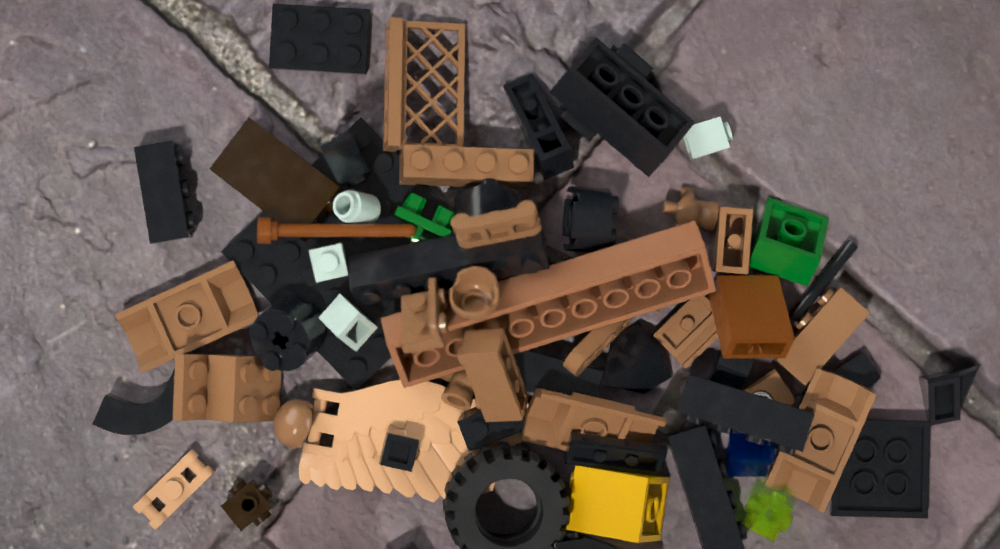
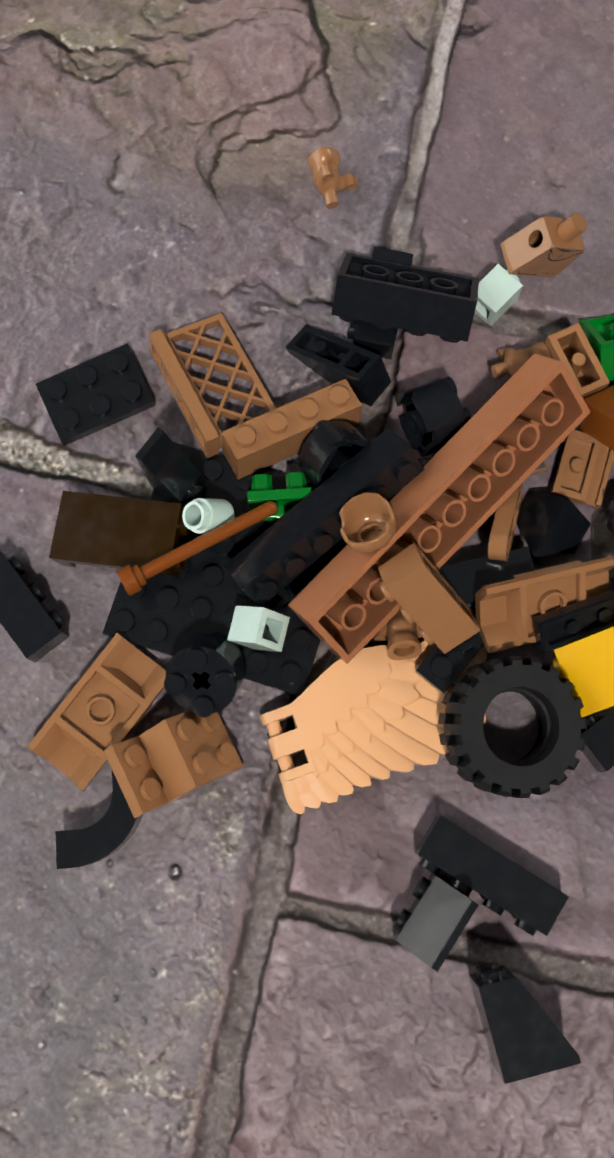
camera: 25 degrees left, 10 degrees down
light nougat plate [133,448,215,530] -> none
dark brown brick [221,479,274,531] -> none
medium nougat hair [273,399,313,449] -> none
light aqua brick [309,243,349,283] -> none
black plate [379,432,419,472] -> none
medium nougat bracket [401,278,448,354] -> none
medium nougat plate [451,200,542,248] -> none
none -> medium nougat torso [500,213,587,278]

